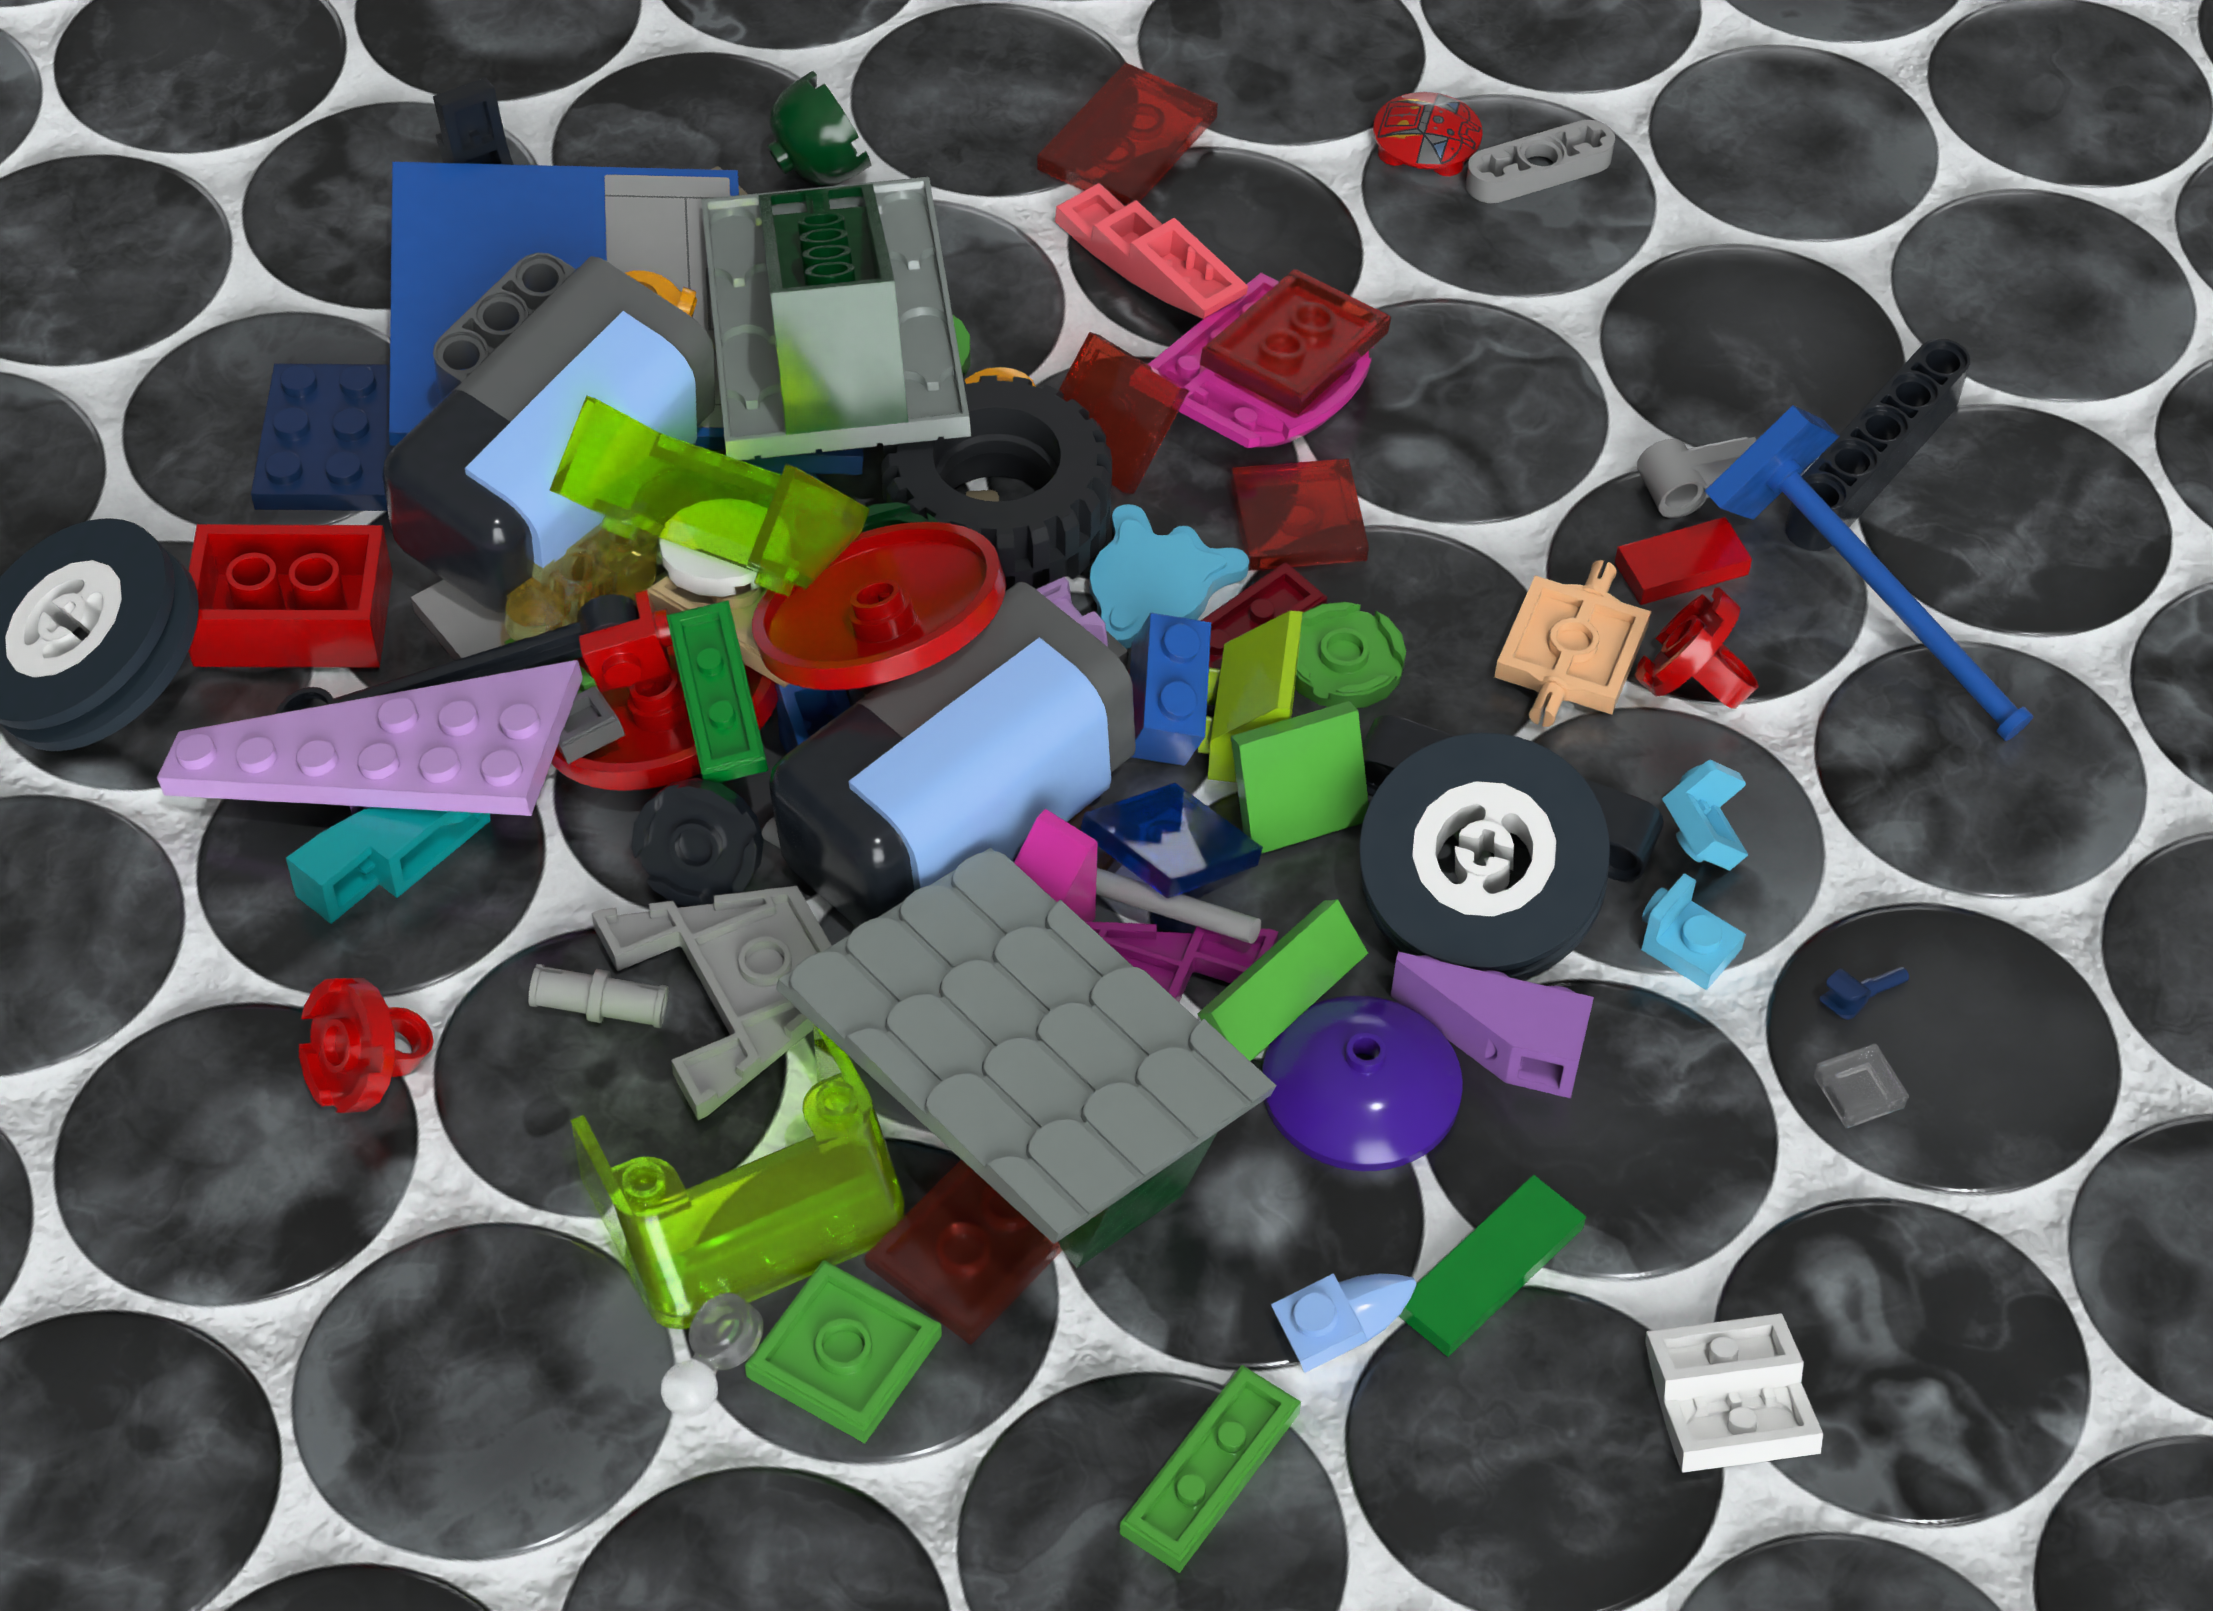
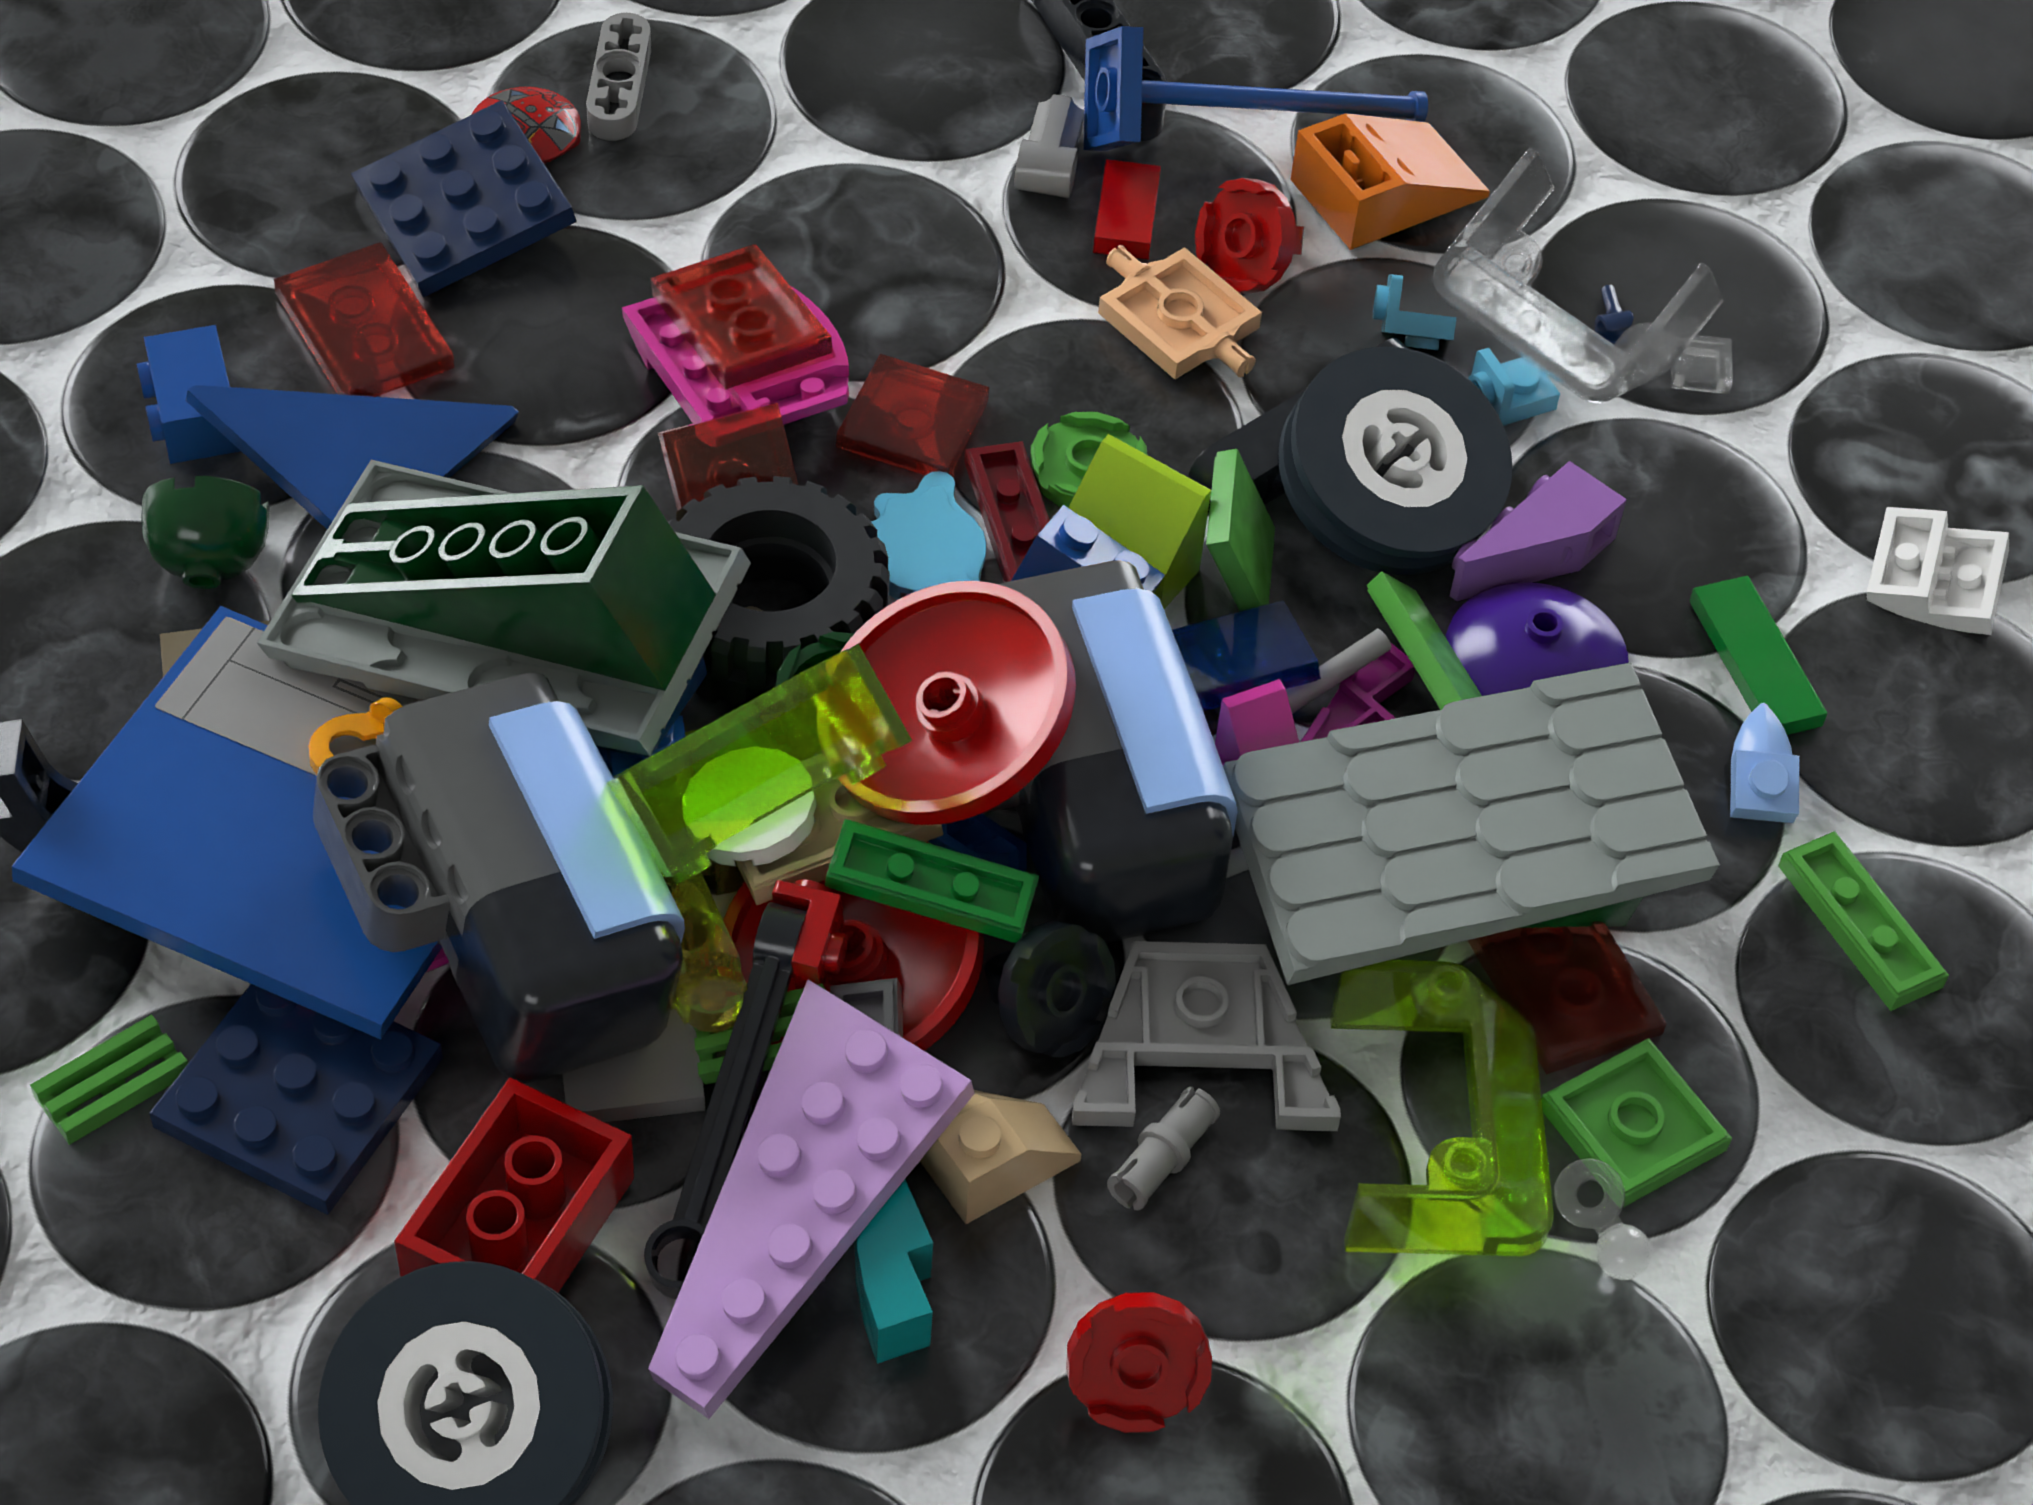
camera: 65 degrees left, 0 degrees up
coral slope [1055,183,1248,319] -> none
none -> bright green tile [30,1014,188,1145]
none -> blue brick [137,325,240,464]
none -> blue tile [185,385,519,529]
none -> dark blue plate [351,100,577,298]
none -> tan slope [920,1090,1082,1224]
none -> orange slope [1290,113,1490,250]
none -> clear windscreen [1433,147,1724,403]

